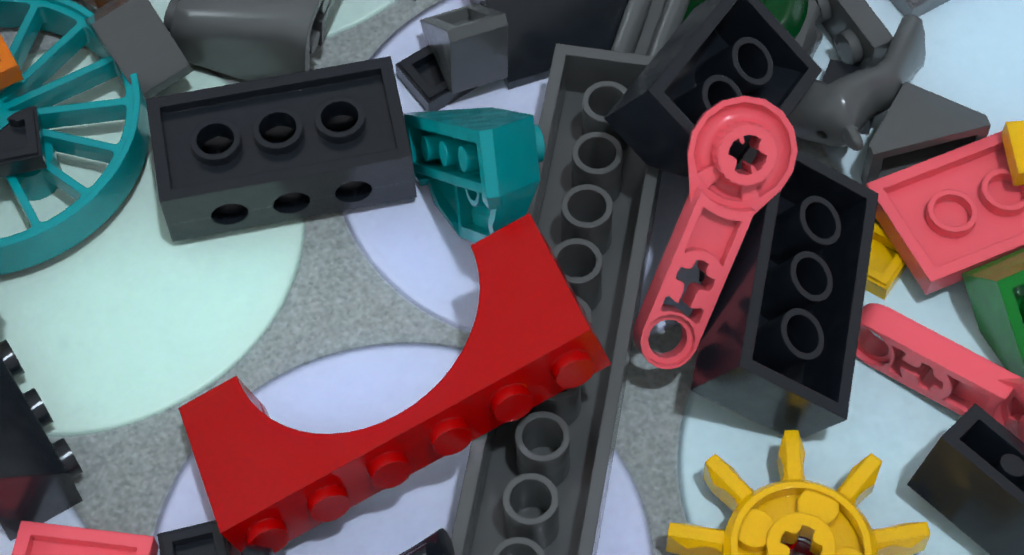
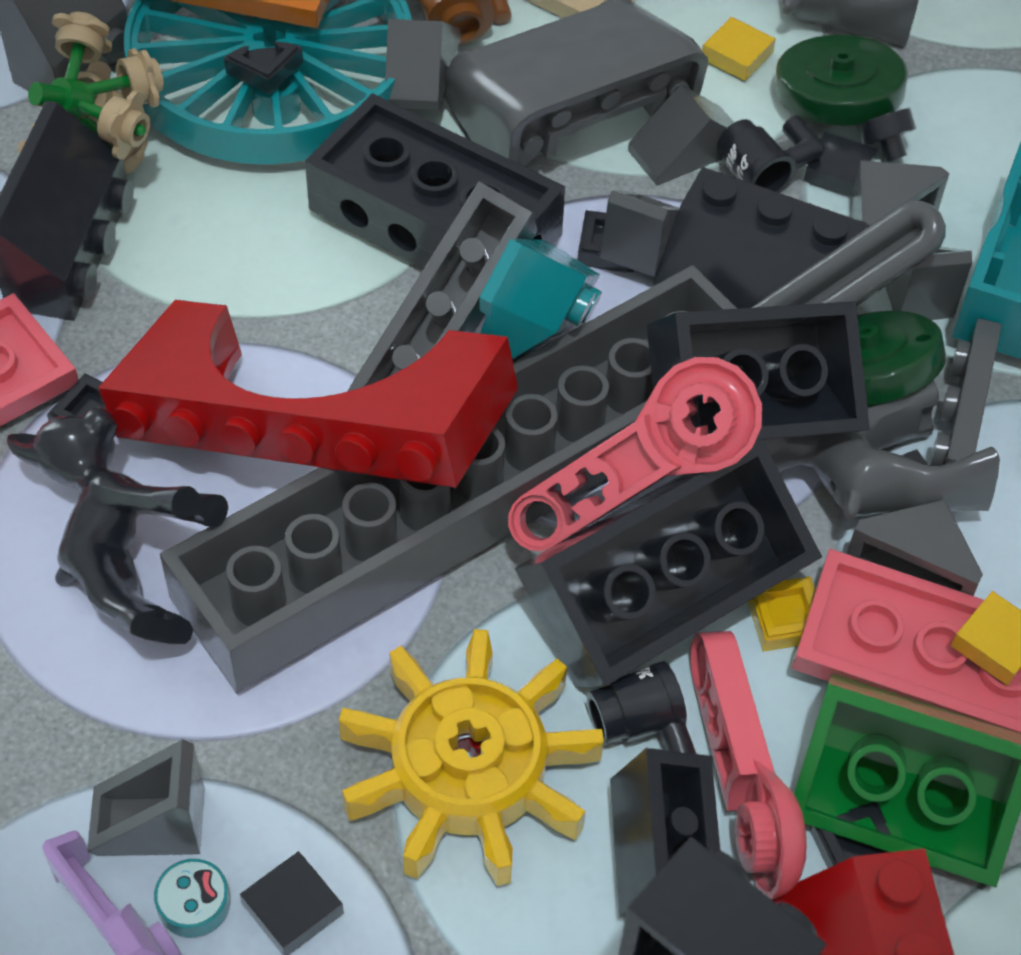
camera: 40 degrees right, 5 degrees down
none -> dark grey brick [347,181,538,391]
none -> black piece [587,661,697,754]

